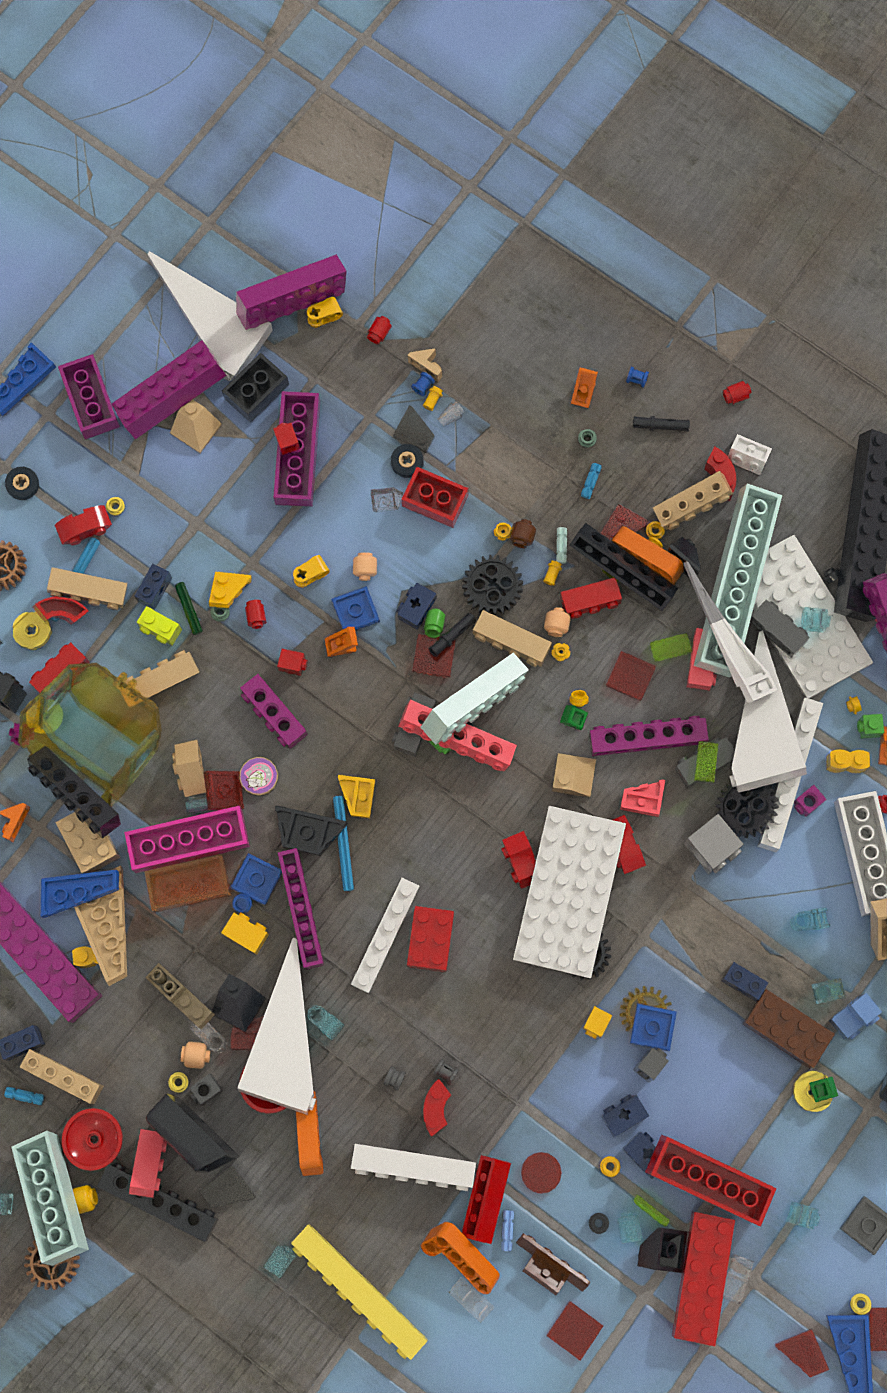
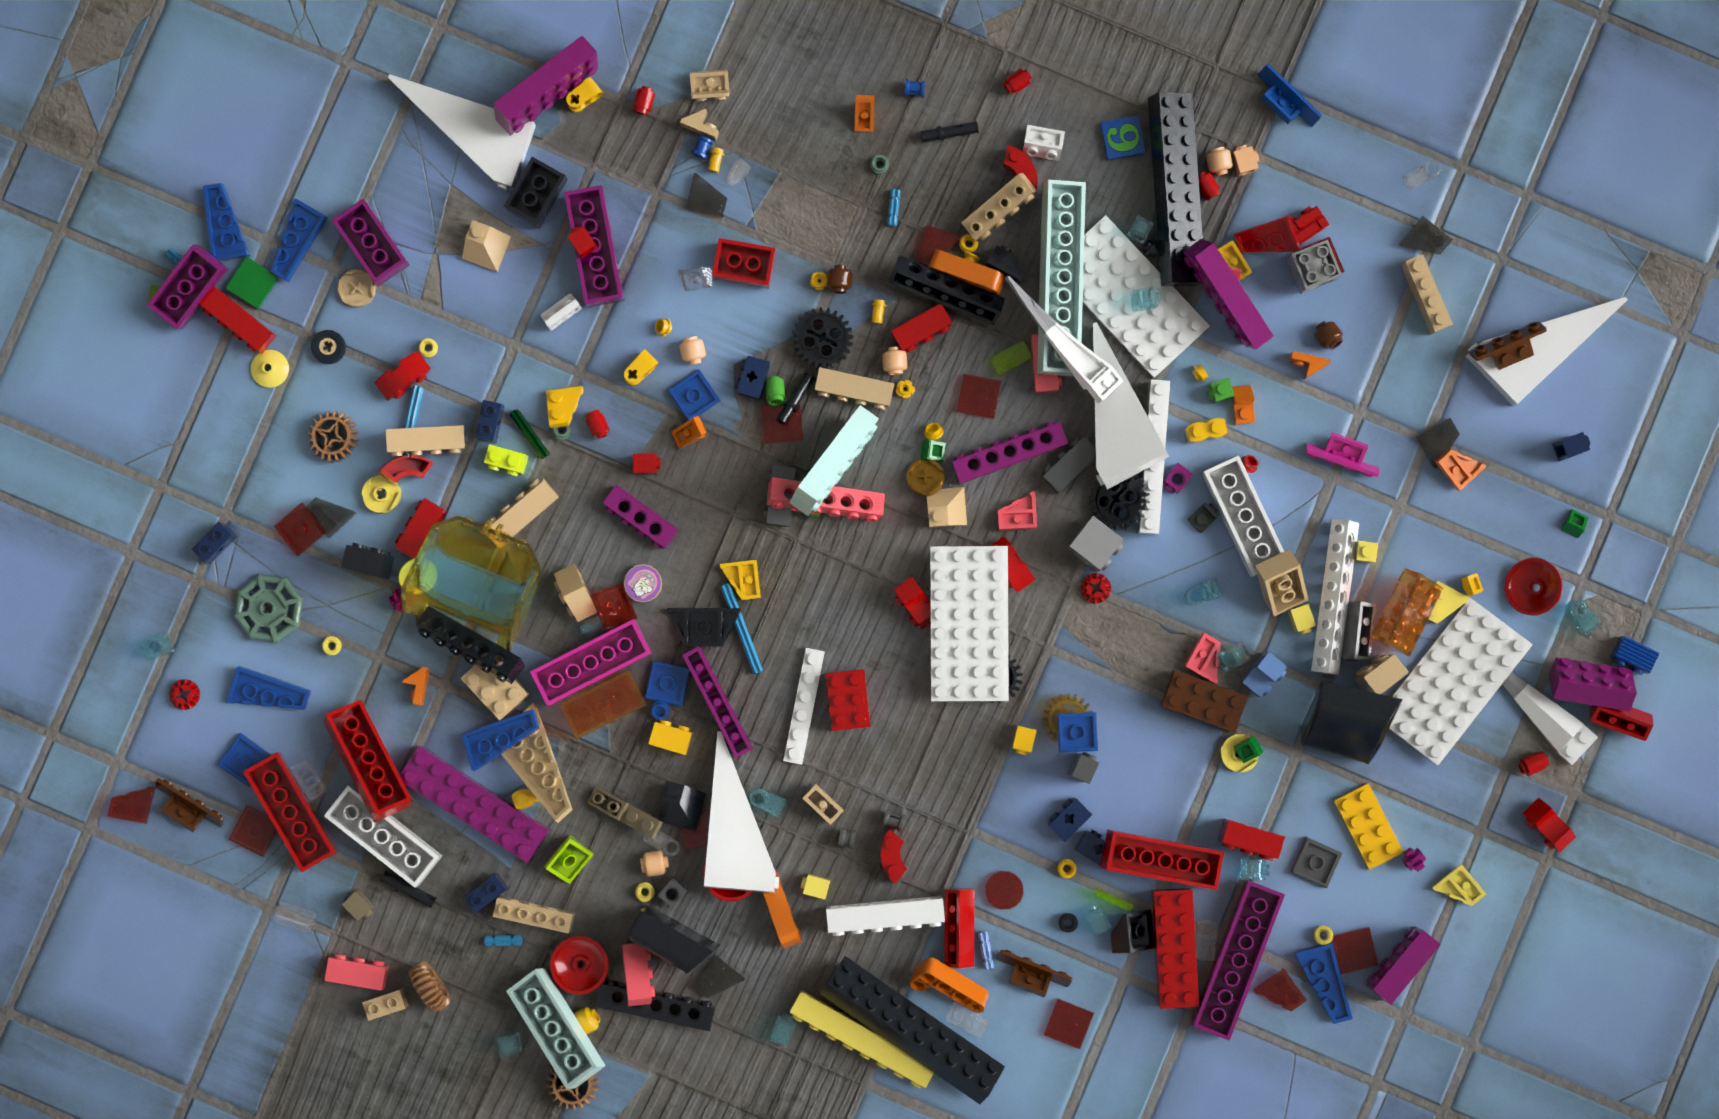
camera: 15 degrees left, 10 degrees up
magenta brick [112,340,227,439] -> none
black bush [391,444,424,478] -> none
light aqua axle [556,527,567,564] -> none
clear neon green tile [694,741,718,783] -> none
dark blue brick [721,962,769,1002] -> none
dark grey brick [750,599,810,658] -> none
none -> tan tile [337,269,376,308]
none -> white bracket [541,293,582,331]
none -> lime slope [544,835,594,884]
none -> yellow plate [655,318,672,337]
none -> tan bracket [690,70,730,101]
none -> light yellow brick [801,874,830,900]
none -> tan brick [802,784,844,825]
none -> black brick [819,956,1005,1104]
none -> pearl gold tile [906,459,945,496]
none -> red gear [1080,573,1111,604]
none -> blue tile [1101,116,1145,161]
none -> clear light blue brick [1127,214,1154,244]
none -> coral wing [1184,632,1221,684]
none -> pearl dark grey bracket [1187,503,1219,533]
none -> magenta brick [1190,879,1285,1041]
none -> red brick [1217,819,1285,861]

